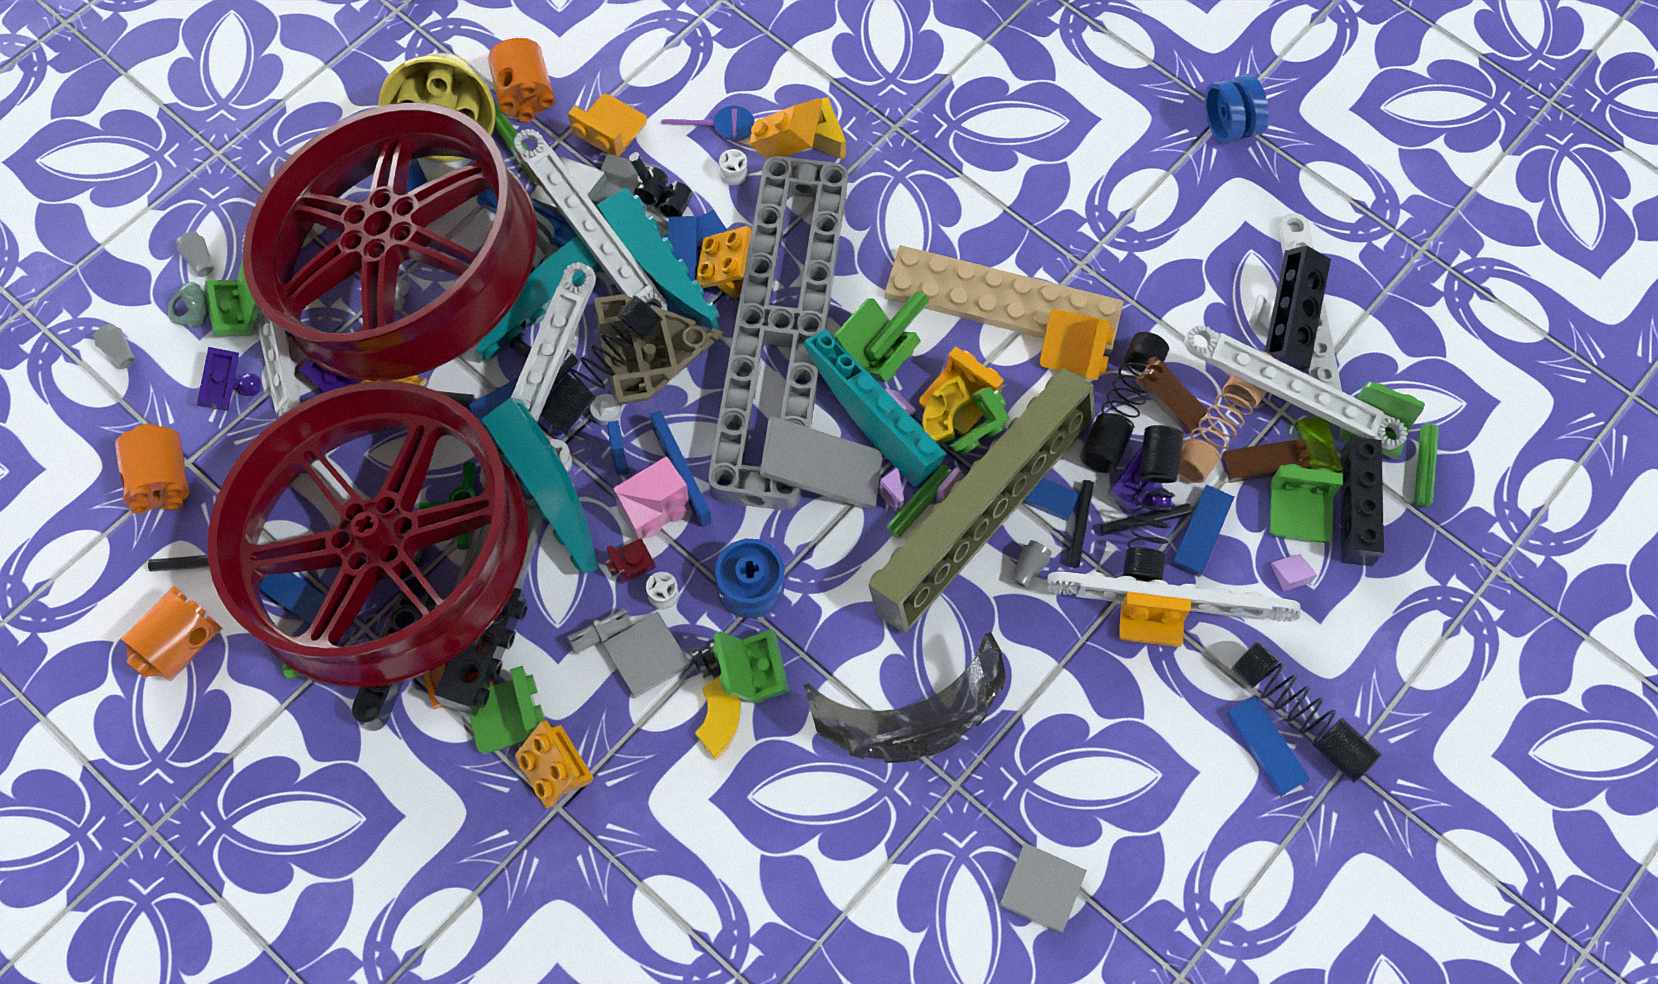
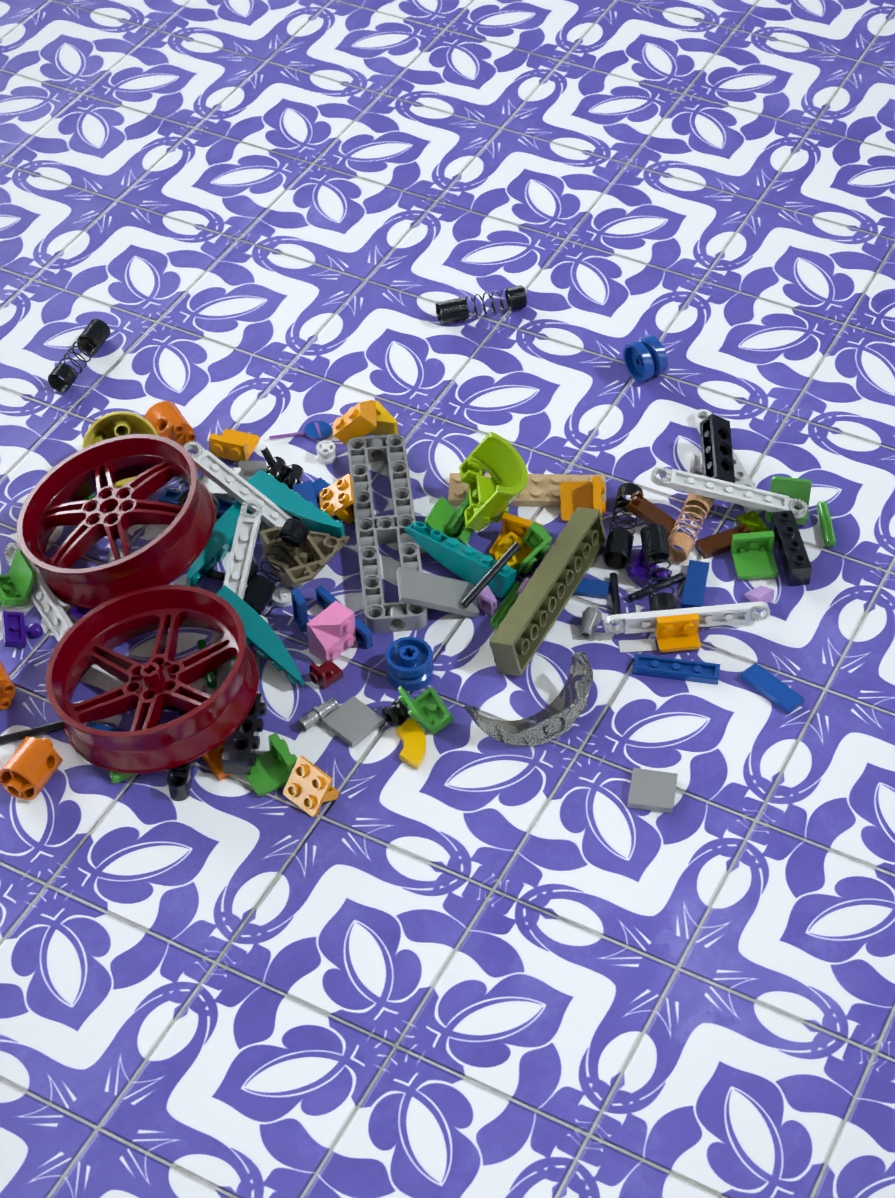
camera: 10 degrees left, 20 degrees down
white wheel [646,572,679,610] -> none
black piece [1231,641,1382,783] -> none
none -> lime piece [459,431,528,531]
none -> black piece [461,542,521,608]
none -> white sticker [618,638,657,652]
none -> blue tile [632,654,720,685]

